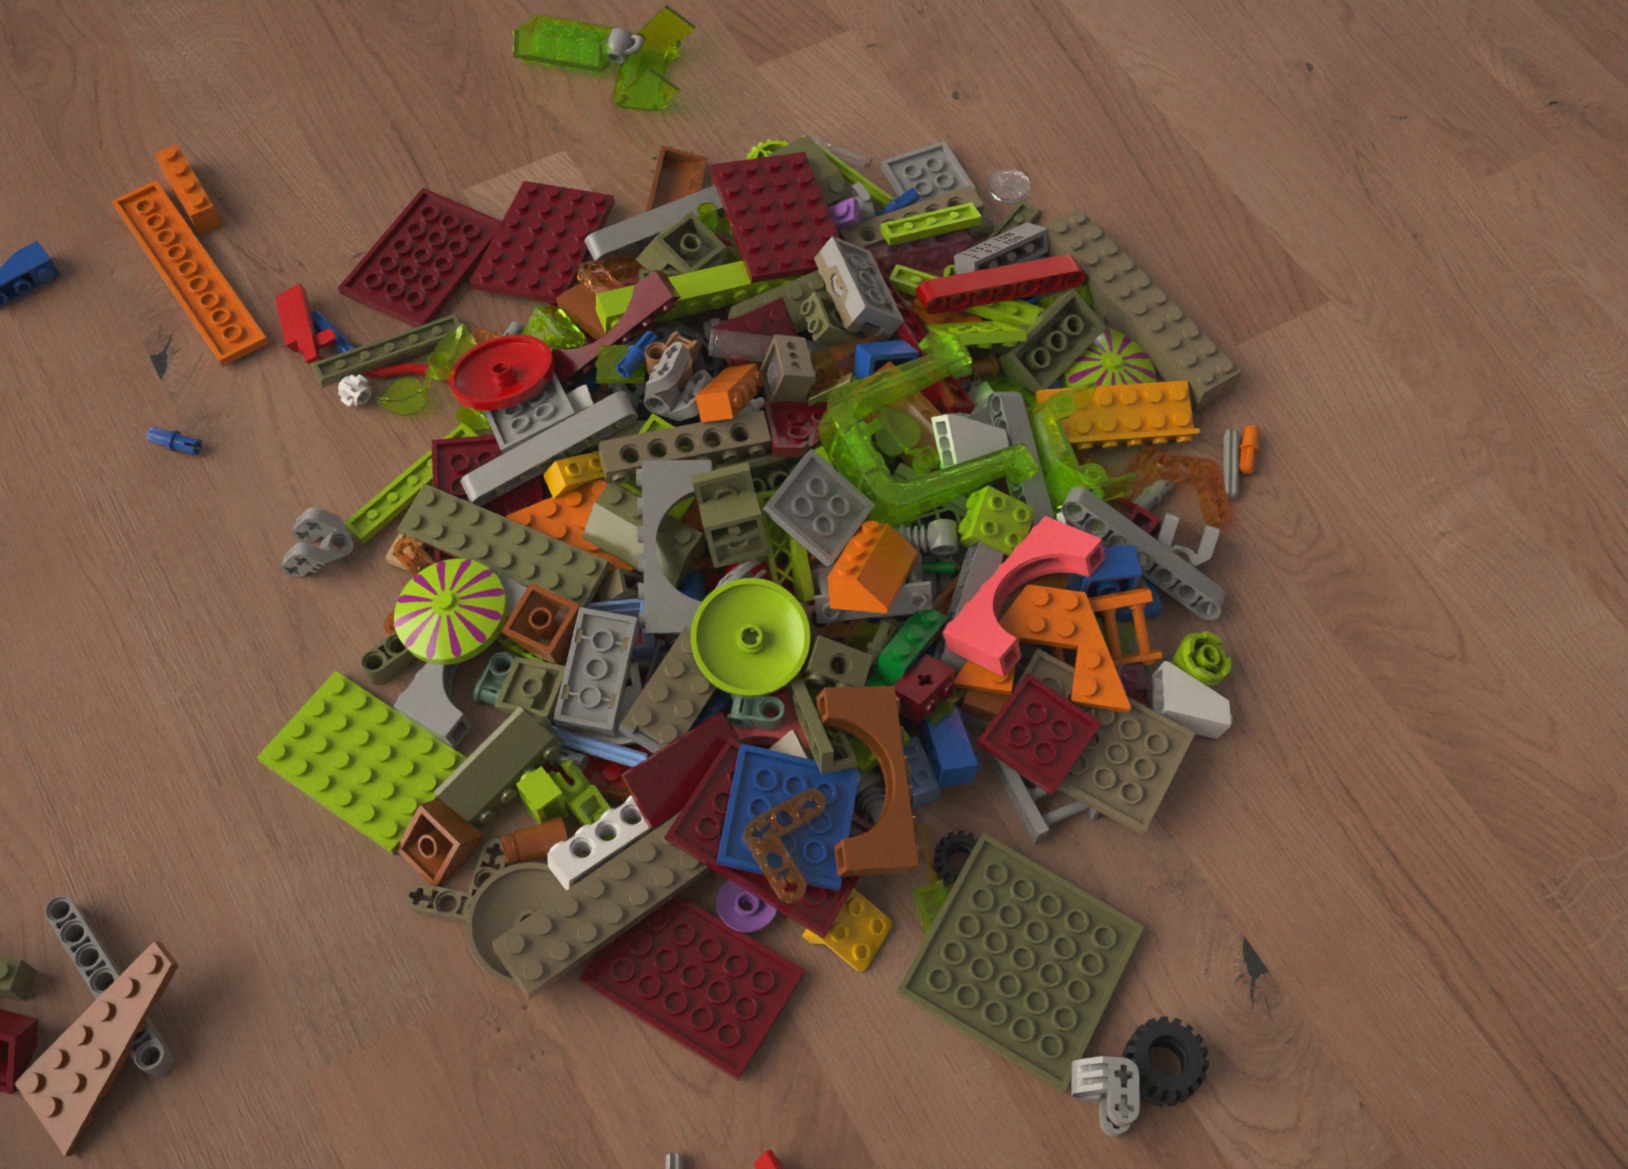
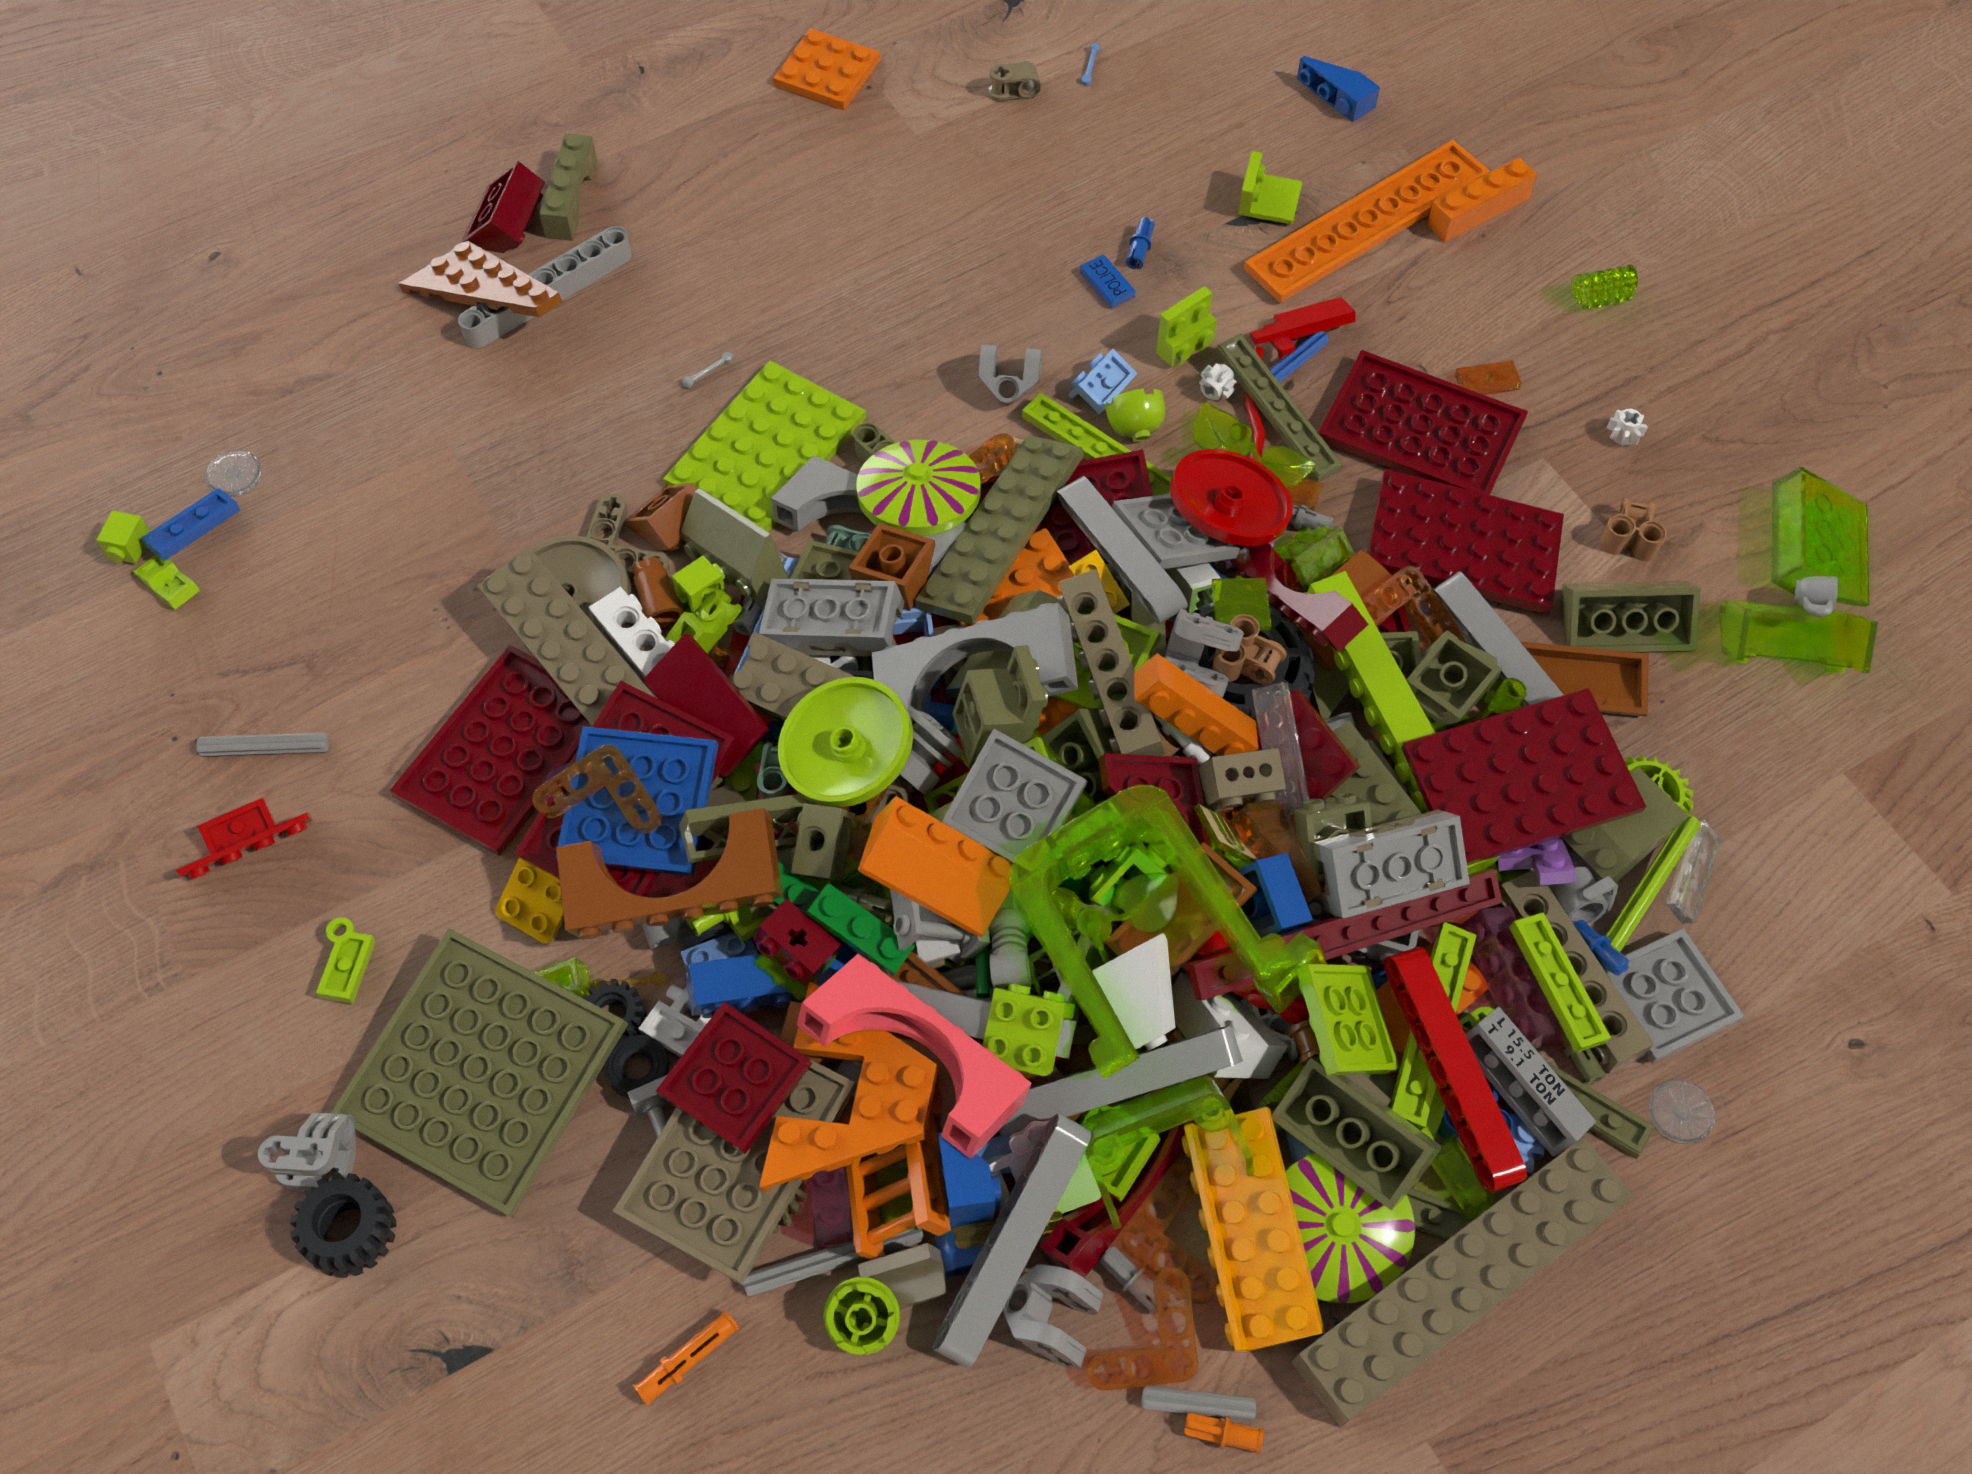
camera: 90 degrees right, 0 degrees up
blue axle [615,331,659,378] -> none
white slope [1152,661,1233,739] -> none
none -> lime hinge [316,917,376,1004]
none -> black tyre [605,1035,670,1099]
none -> orange pin [632,1310,740,1406]
none -> white plate [638,984,711,1058]
none -> light grey hinge [682,352,734,388]
none -> dark tan panel [858,1243,949,1309]
none -> light blue bracket [1068,349,1138,414]
none -> blue tile [1080,254,1136,309]
none -> lime cylinder [1105,389,1166,442]
none -> lime plate [1156,286,1217,367]
none -> lime bracket [1238,151,1302,224]
none -> clear orange plate [1455,360,1522,395]
none -> olive slope [1560,581,1701,652]
none -> clear neon green piece [1571,264,1638,310]
none -> medium nougat piece [1600,497,1667,561]
none -> white gear [1607,408,1648,446]

